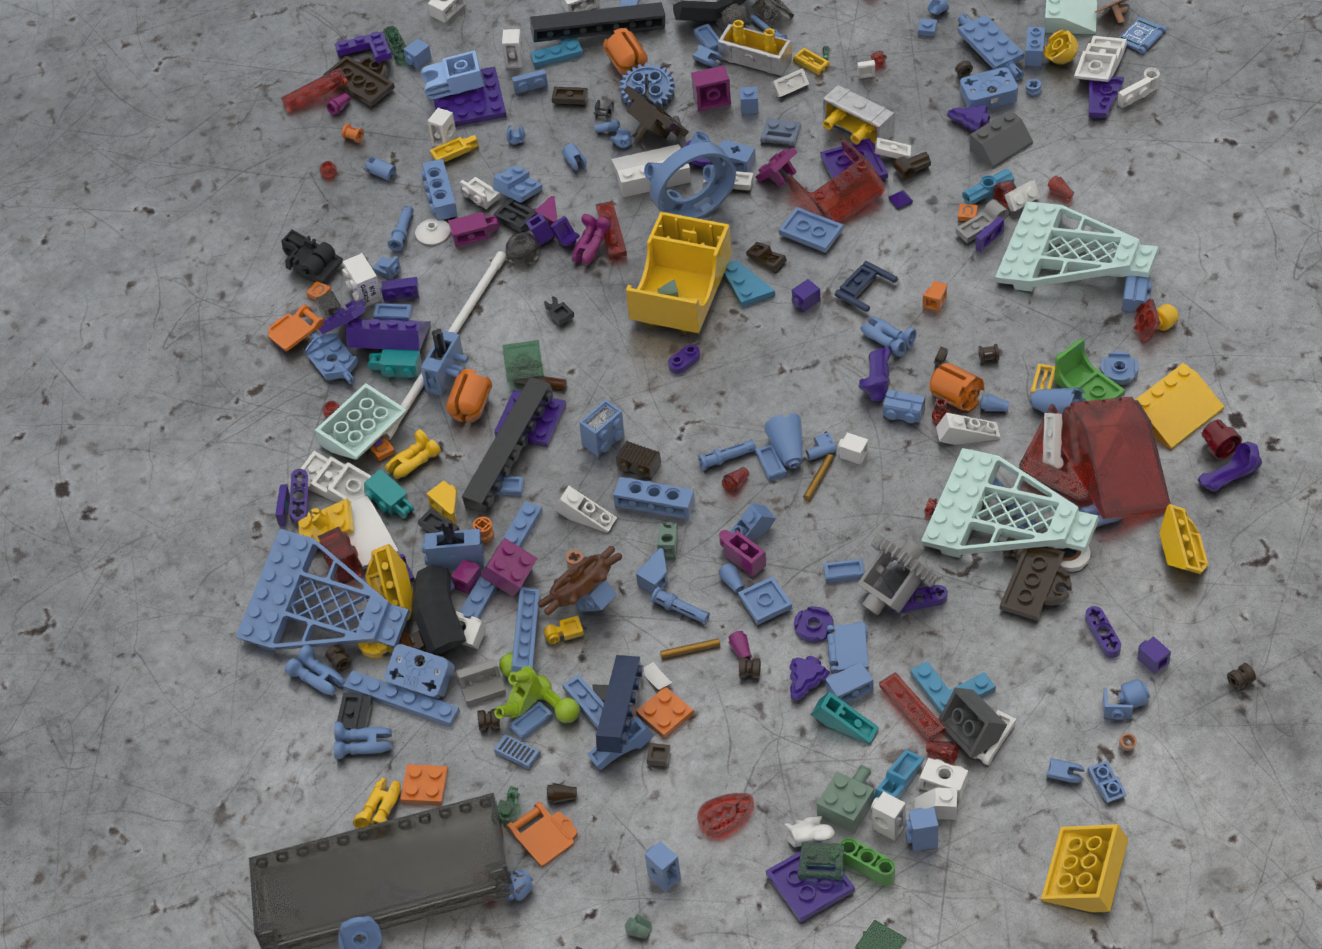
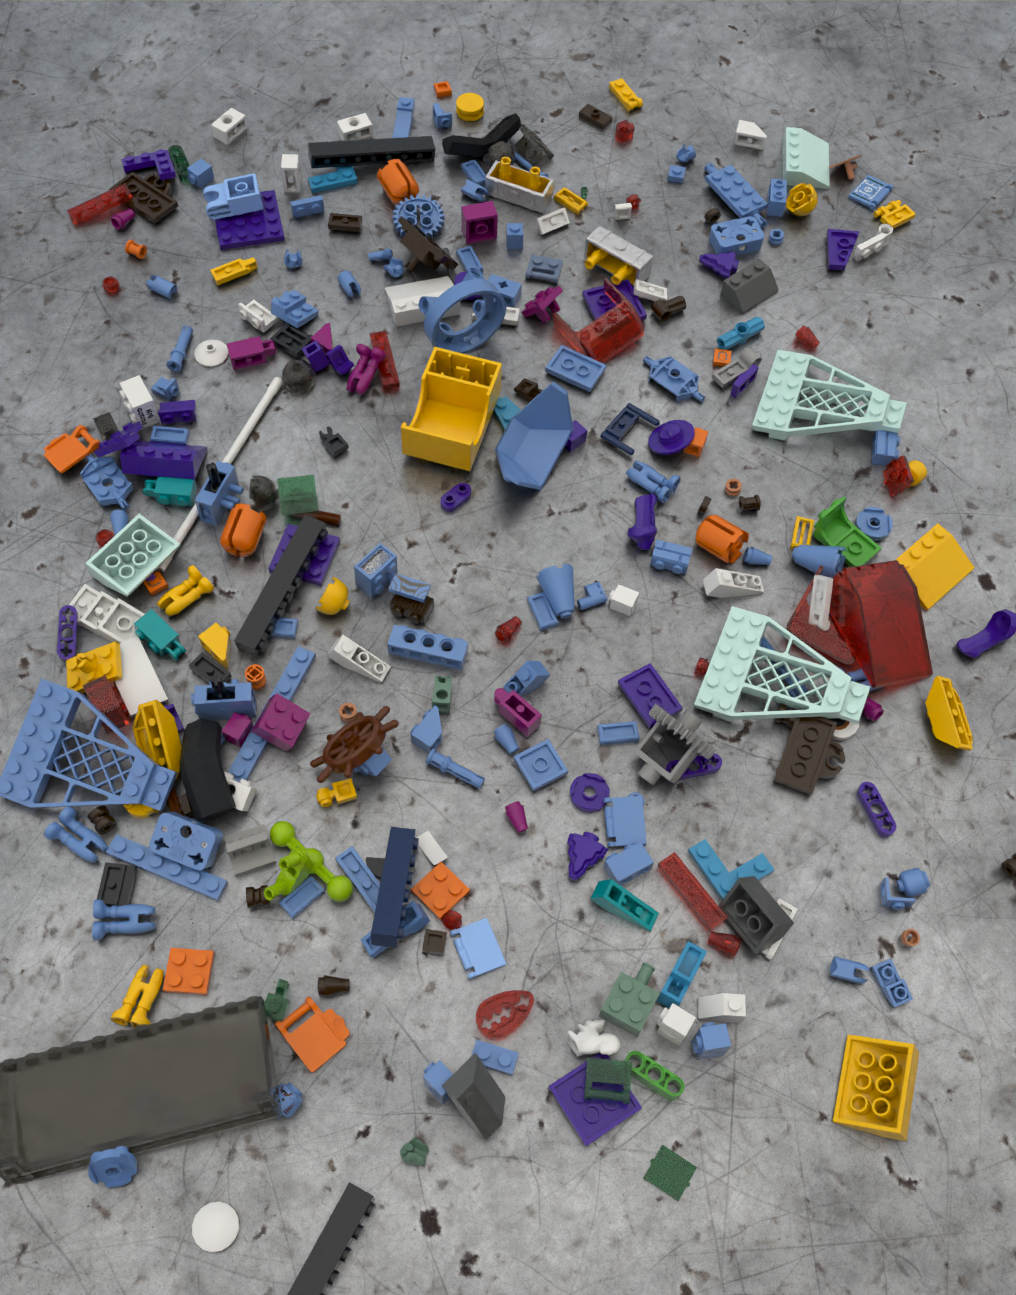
camera: 10 degrees left, 10 degrees up
dark purple tile [275,484,290,526] -> none
black plate [281,229,343,284] -> none
orange tile [306,281,332,303] -> none
medium blue brick [421,159,458,221] -> none
white brick [427,108,457,147] -> none
medium blue tile [494,734,540,770] -> none
medium blue plate [511,587,540,672] -> none
black piece [594,100,614,119] -> none
sand green slope [658,279,679,297] -> none
pearl gold bar [660,638,720,659] -> none
medium blue pin [698,439,756,471] -> none
dark brown wheel [739,657,761,678] -> none
pearl gold bar [803,454,834,501] -> none
dark purple slope [888,190,913,209] -> none
white brick [920,758,968,802] -> none
clear red cone [932,397,950,424] -> none
clear red plate [993,180,1016,204] -> none
white plate [1005,180,1040,211] -> none
white slope [1074,36,1127,82] -> none
dark purple brick [1137,636,1171,674] -> none
dark red piece [1201,419,1242,460] -> none
none -> medium blue cone [110,510,129,535]
none -> clear smoke cylinder [249,475,279,512]
none -> yellow cylinder [315,576,350,615]
none -> medium blue tile [388,573,431,603]
none -> clear red plate [441,910,462,930]
none -> dark grey slope [442,1053,505,1140]
none -> light blue piece [450,918,506,980]
none -> medium blue tile [456,246,483,272]
none -> medium blue plate [472,1040,519,1076]
none -> medium blue piece [495,382,573,490]
none -> dark purple plate [618,663,683,729]
none -> medium blue plate [643,356,706,402]
none -> dark purple hat [648,420,695,455]
none -> nougat bush [725,479,742,496]
none -> magenta cone [862,697,884,722]
none -> yellow plate [873,200,916,229]

